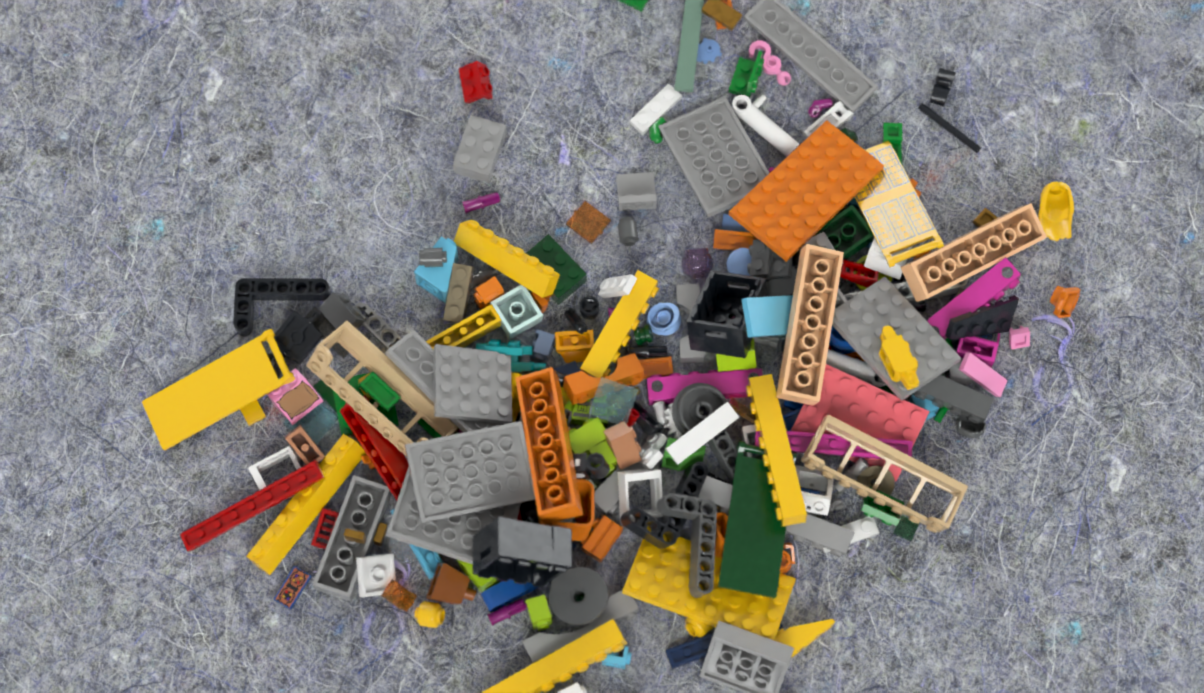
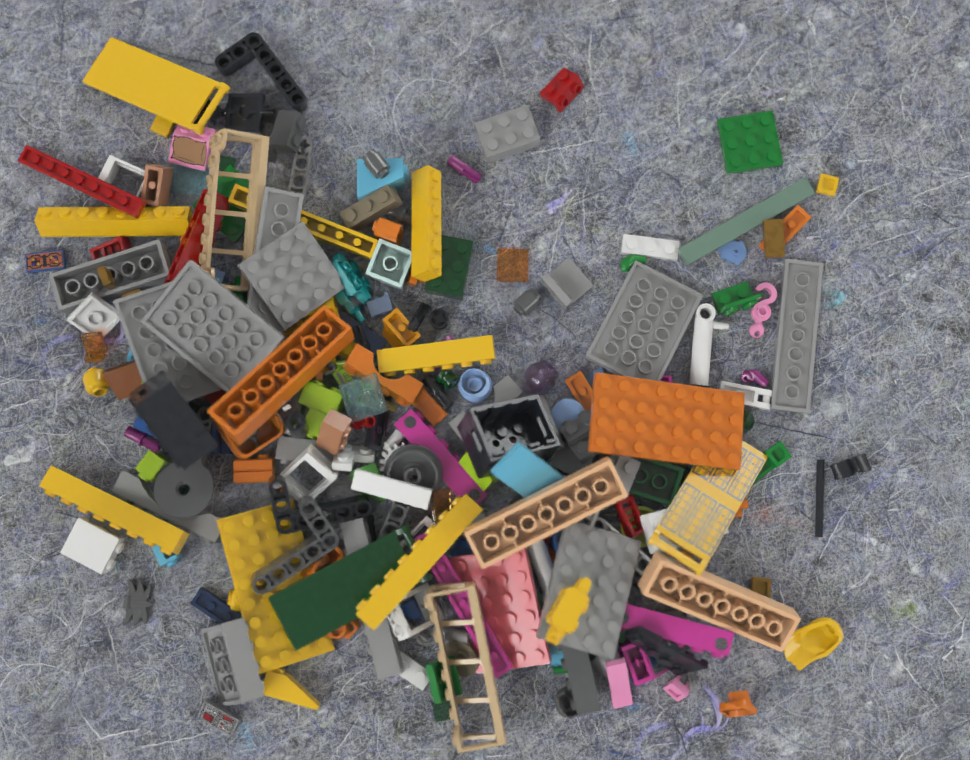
camera: 55 degrees right, 10 degrees up
green tile [359,371,401,412] -> none
white plate [598,274,637,298] -> none

